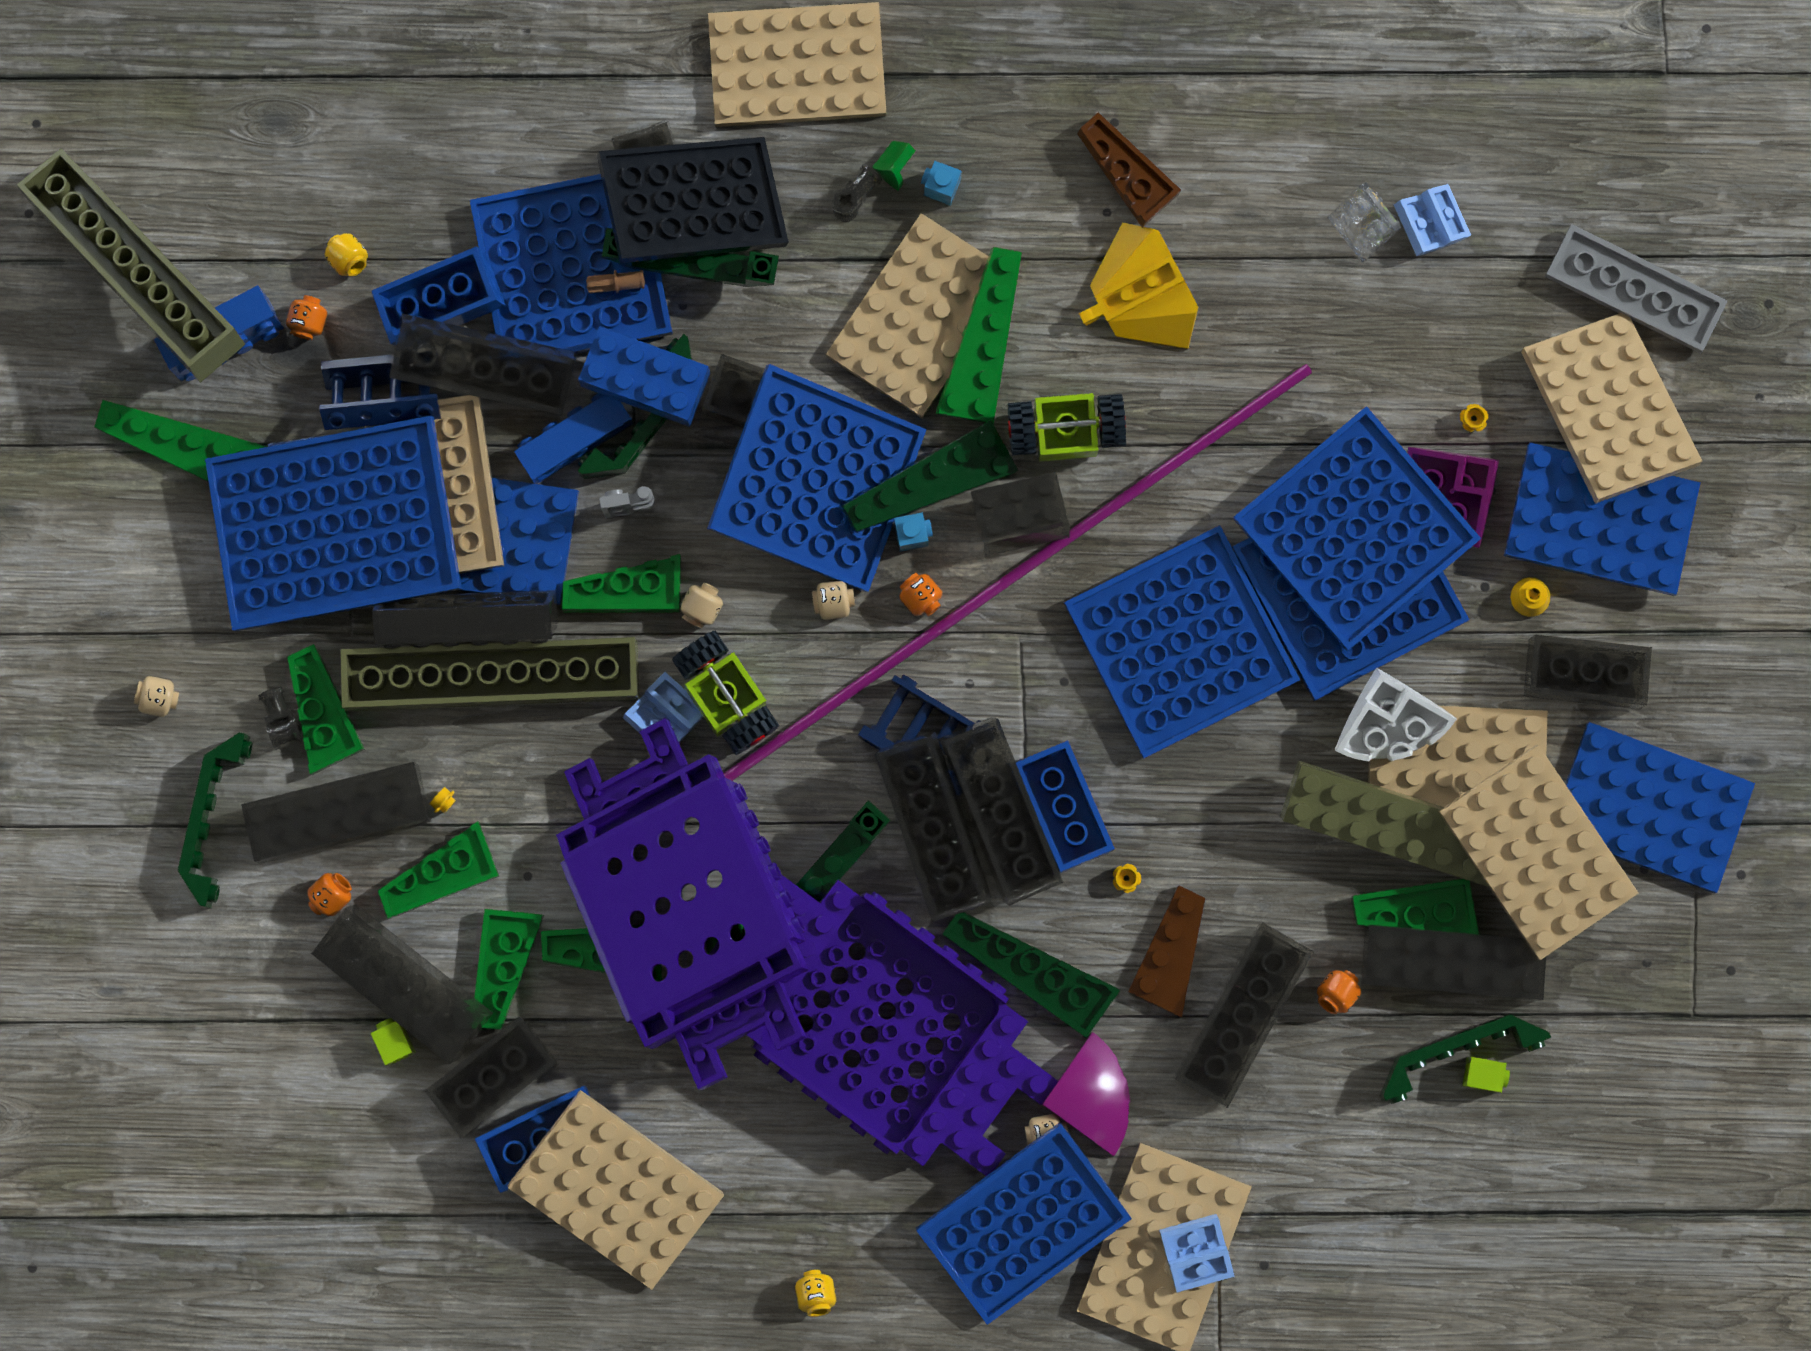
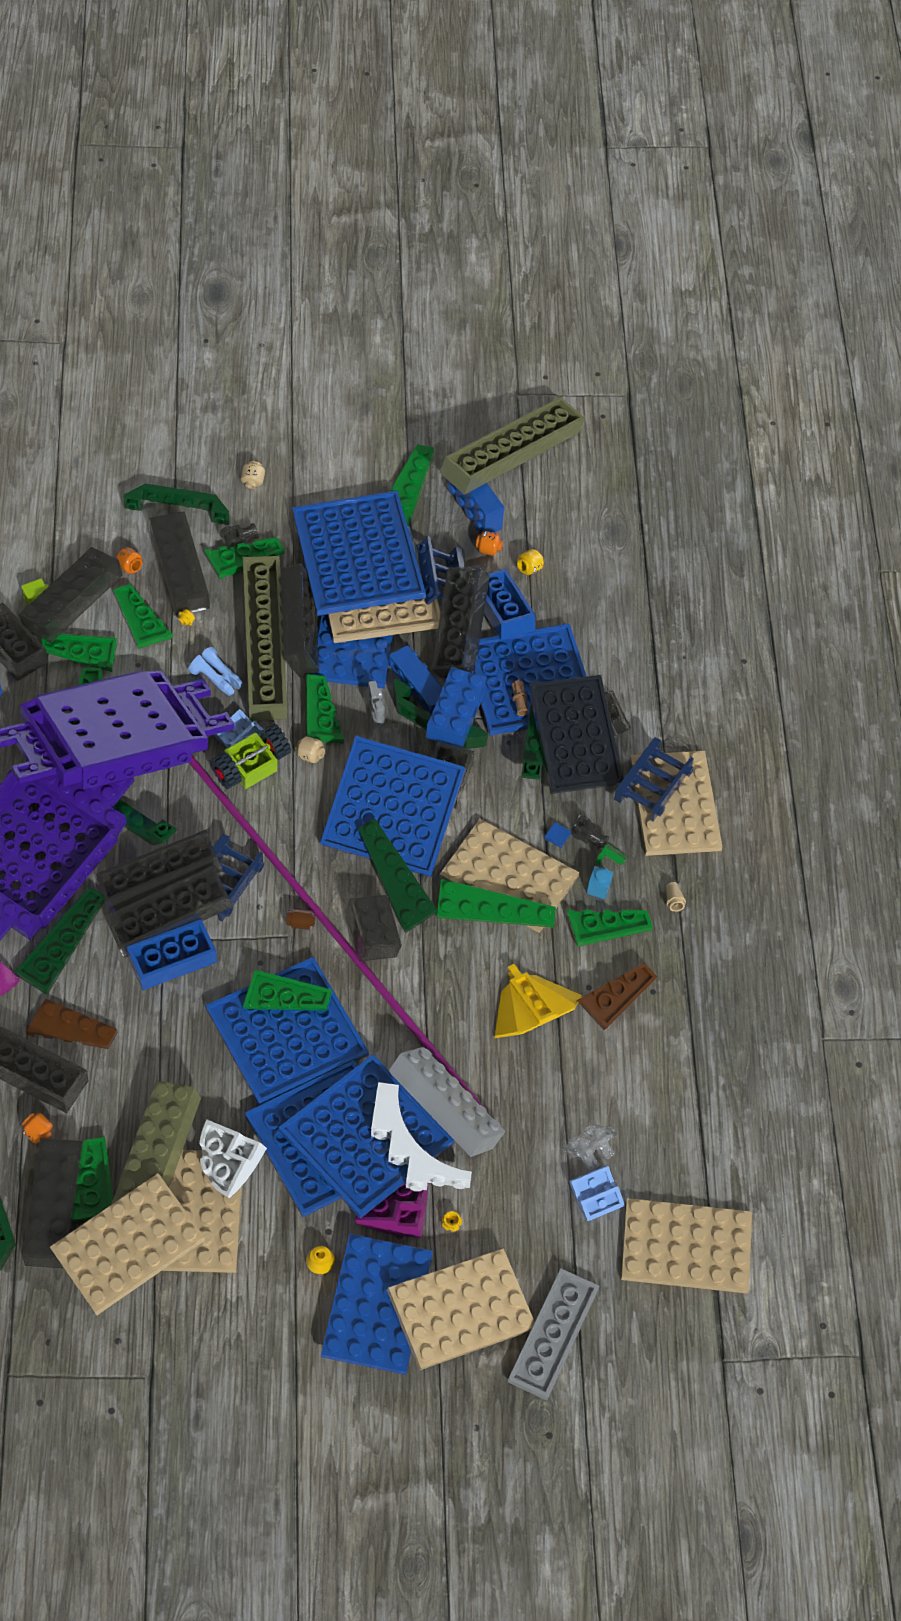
camera: 85 degrees right, 25 degrees down
tan head [812,580,855,620] -> none
dark azure brick [894,512,933,552] -> none
orange head [899,573,942,617] -> none
brick [1008,393,1126,462] -> none
yellow plate [1112,864,1141,893] -> none
clear smoke brick [1523,635,1652,709] -> none
blue plate [1566,722,1755,894] -> none
none -> light blue piece [188,647,243,696]
none -> green wing [243,970,332,1011]
none -> reddish brown brick [286,908,316,930]
none -> white arch [371,1082,472,1191]
none -> light grey brick [389,1047,506,1157]
none -> blue tile [545,822,571,848]
none -> green wing [566,910,653,947]
none -> dark blue fence [614,737,694,821]
none -> tan plate [621,1198,752,1293]
none -> tan cone [666,882,686,912]

